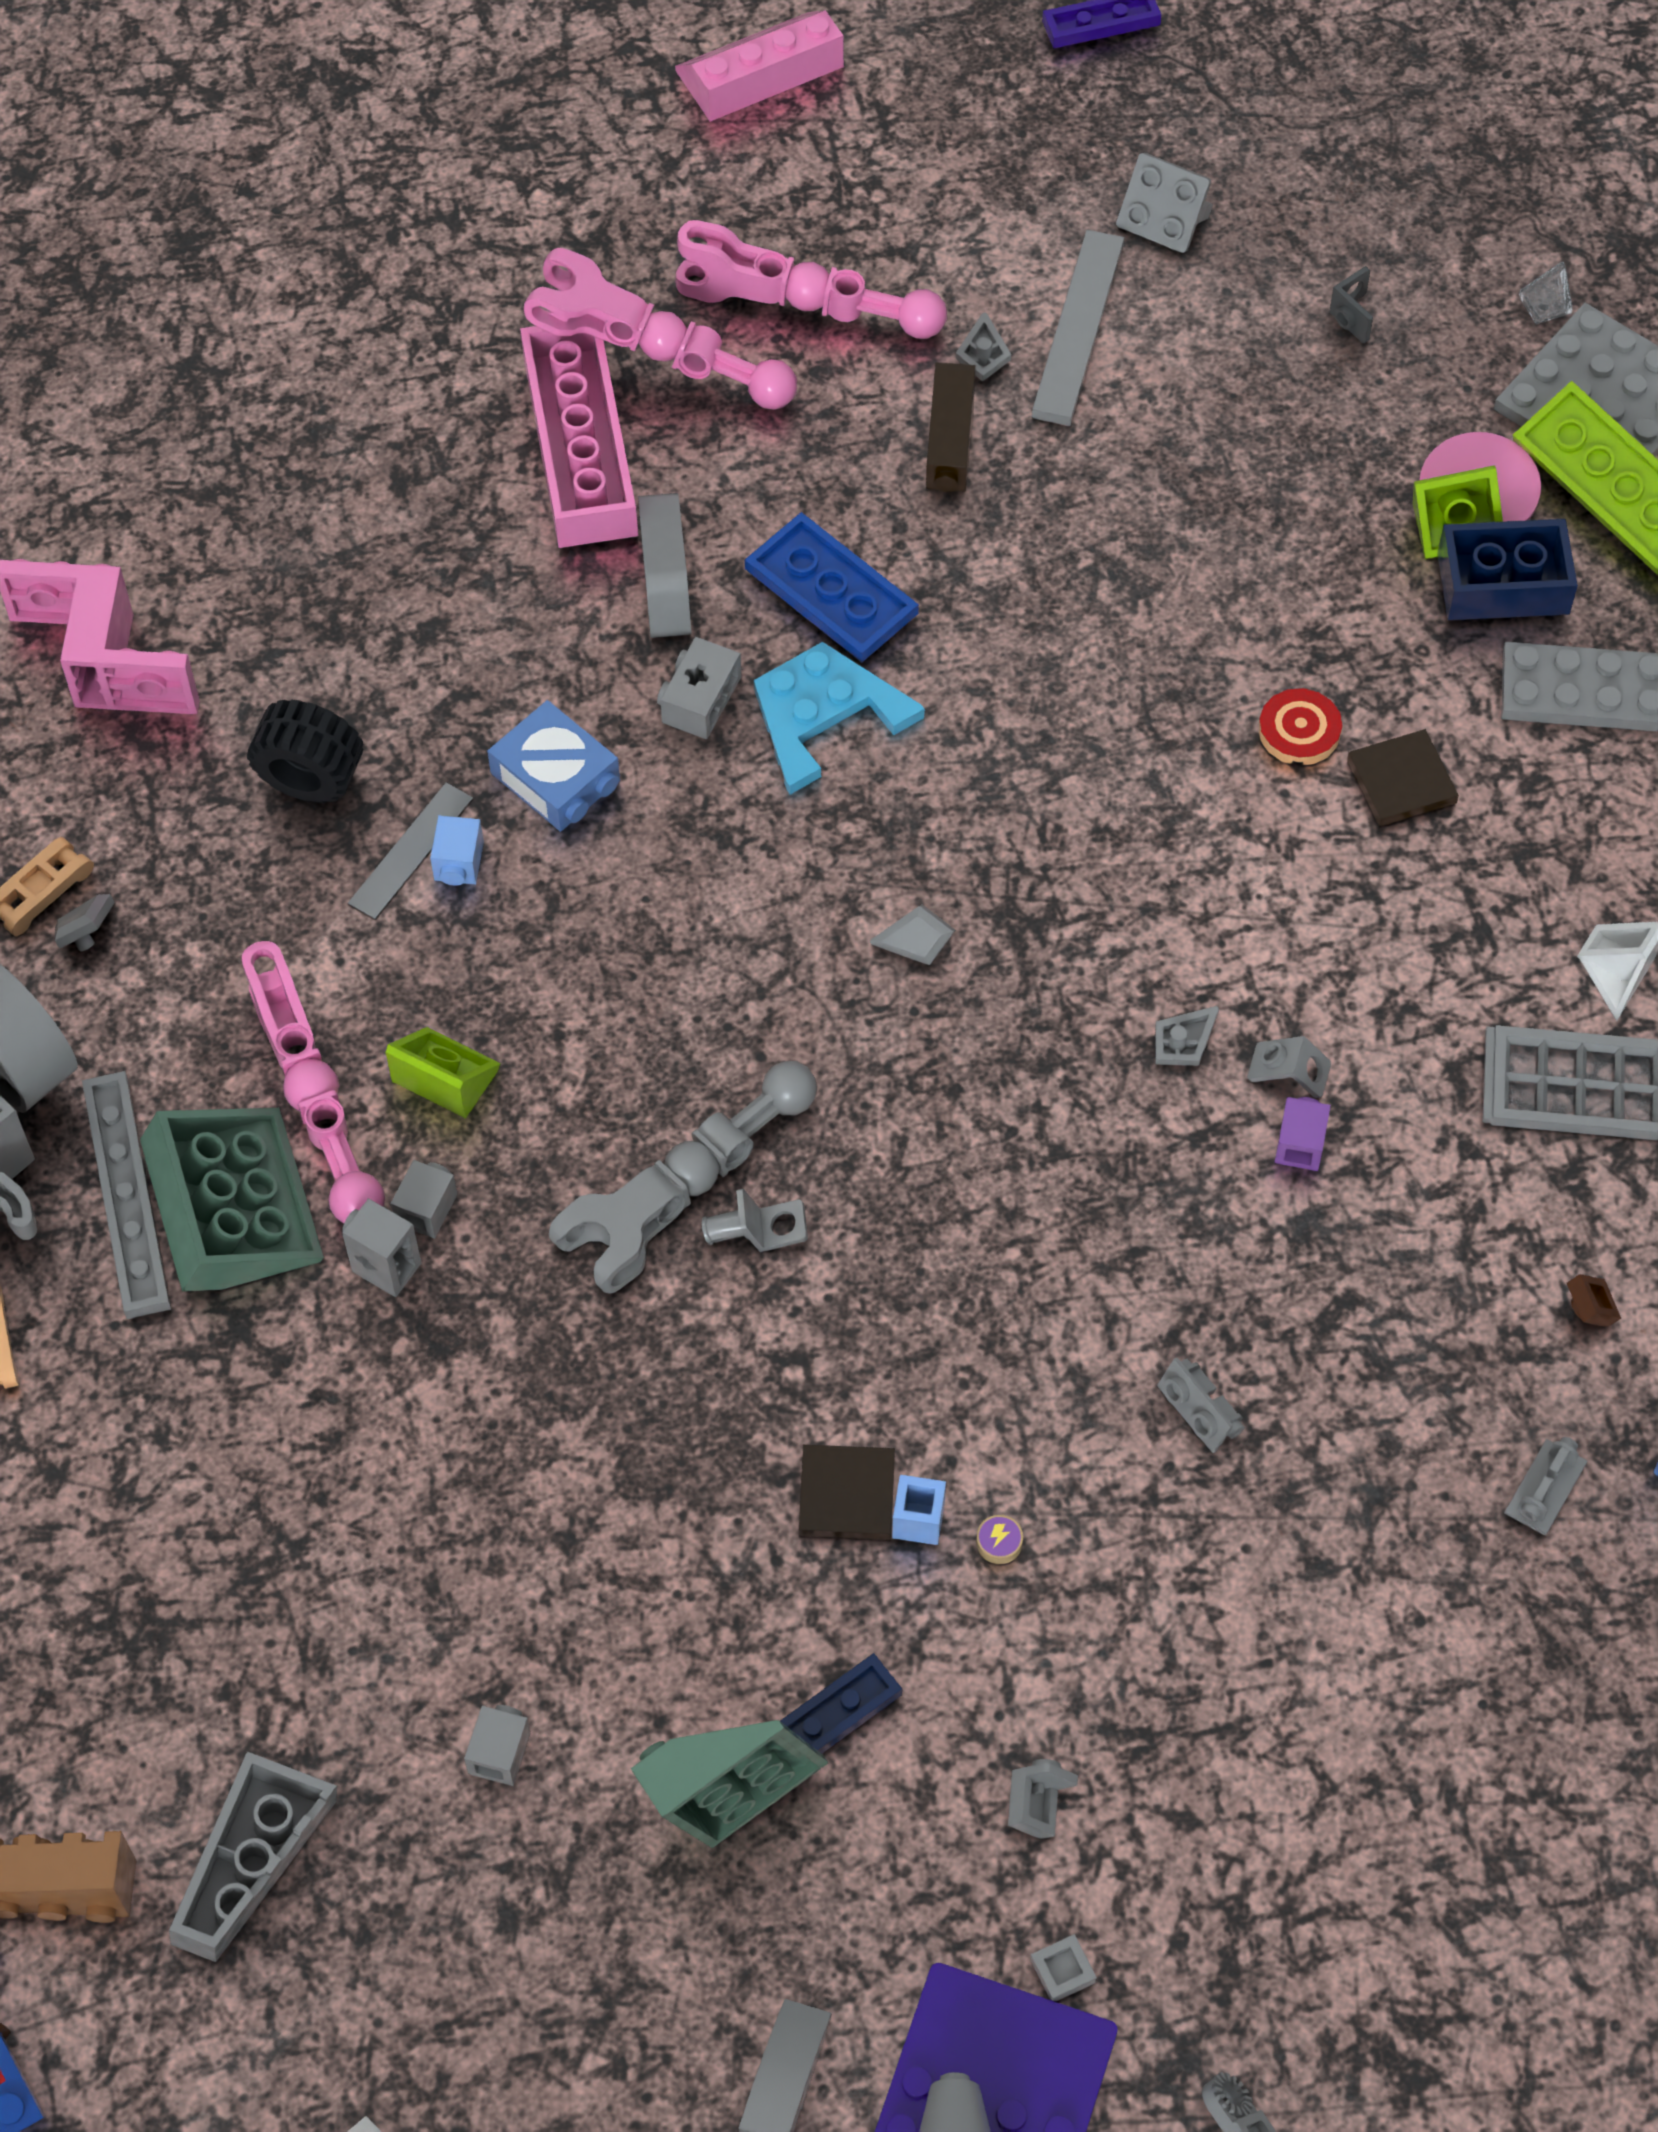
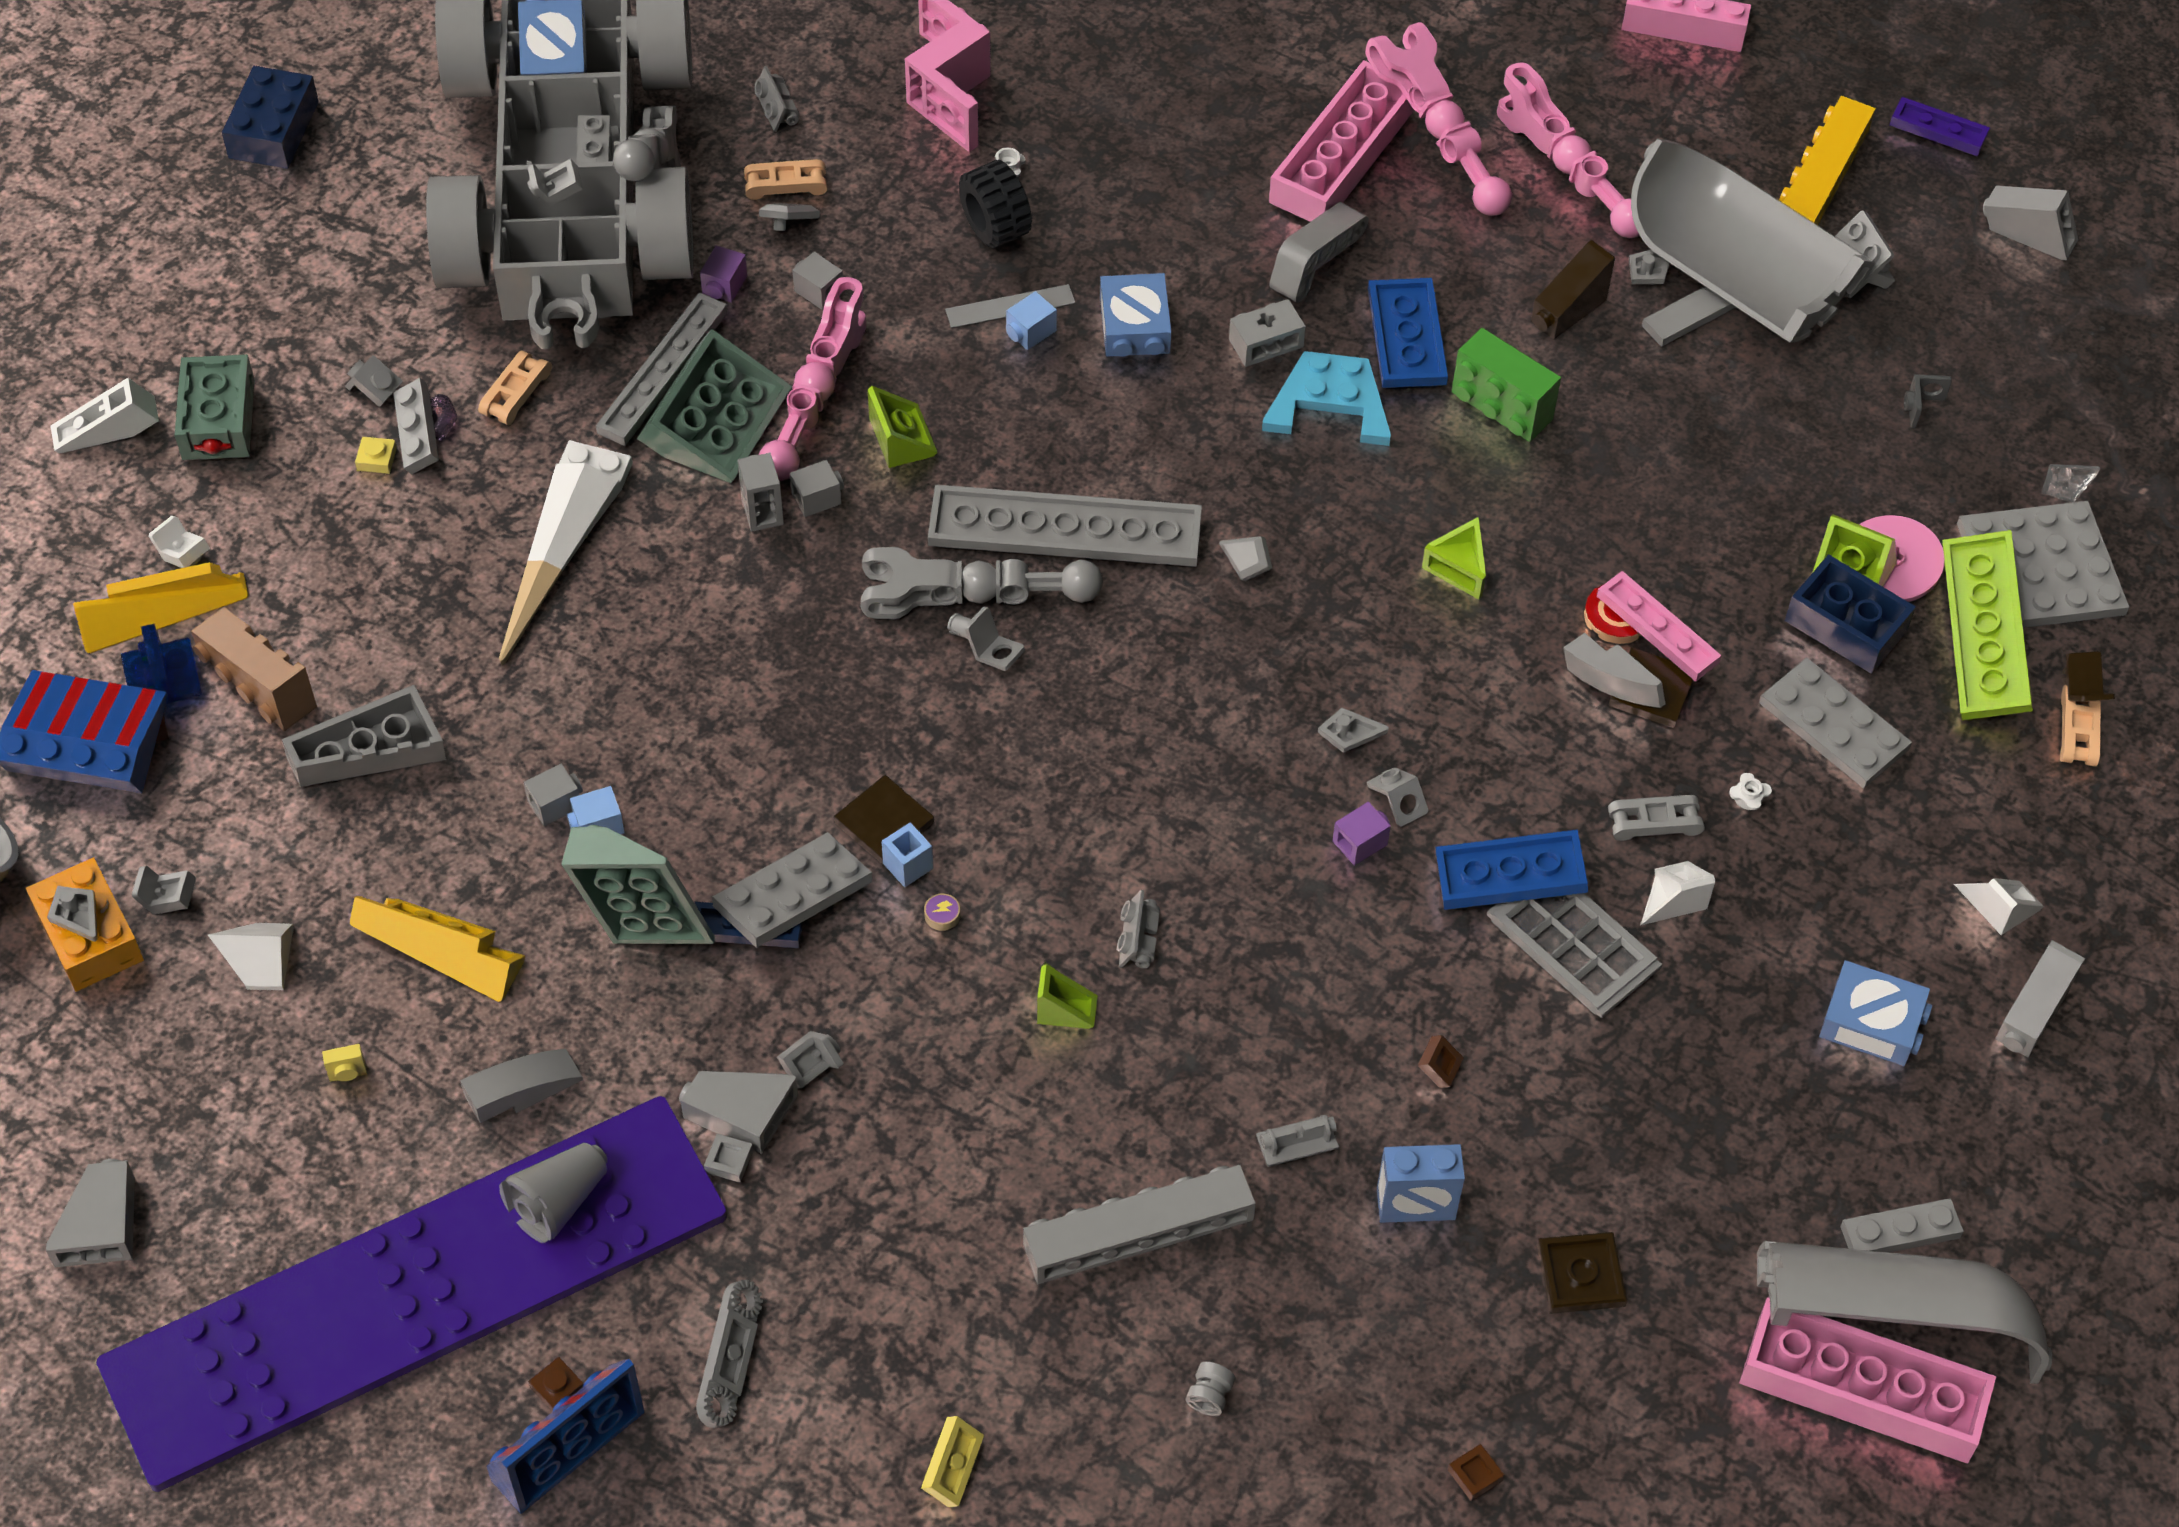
camera: 40 degrees right, 5 degrees down
none -> yellow wedge [350,896,525,1002]
none -> white plate [499,440,633,665]
none -> light blue brick [567,786,624,834]
none -> light grey slope [679,1071,798,1154]
none -> medium lavender brick [700,245,747,303]
none -> light grey plate [712,832,872,948]
none -> light grey brick [792,252,844,310]
none -> light yellow plate [921,1416,984,1507]
none -> light grey plate [928,484,1202,567]
none -> white plate [995,147,1025,177]
none -> light grey brick [1023,1165,1256,1285]
none -> lime slope [1037,961,1098,1029]
none -> lime slope [1422,517,1486,599]
none -> blue plate [1435,829,1588,910]
none -> bright green brick [1452,327,1561,442]
none -> light grey slope [1563,633,1665,708]
none -> bright pink plate [1597,571,1722,682]
none -> light grey plate [1608,795,1705,841]
none -> light grey panel [1631,138,1876,343]
none -> white plate [1729,773,1772,810]
none -> yellow brick [1779,96,1876,225]
none -> light grey slope [1983,185,2078,260]

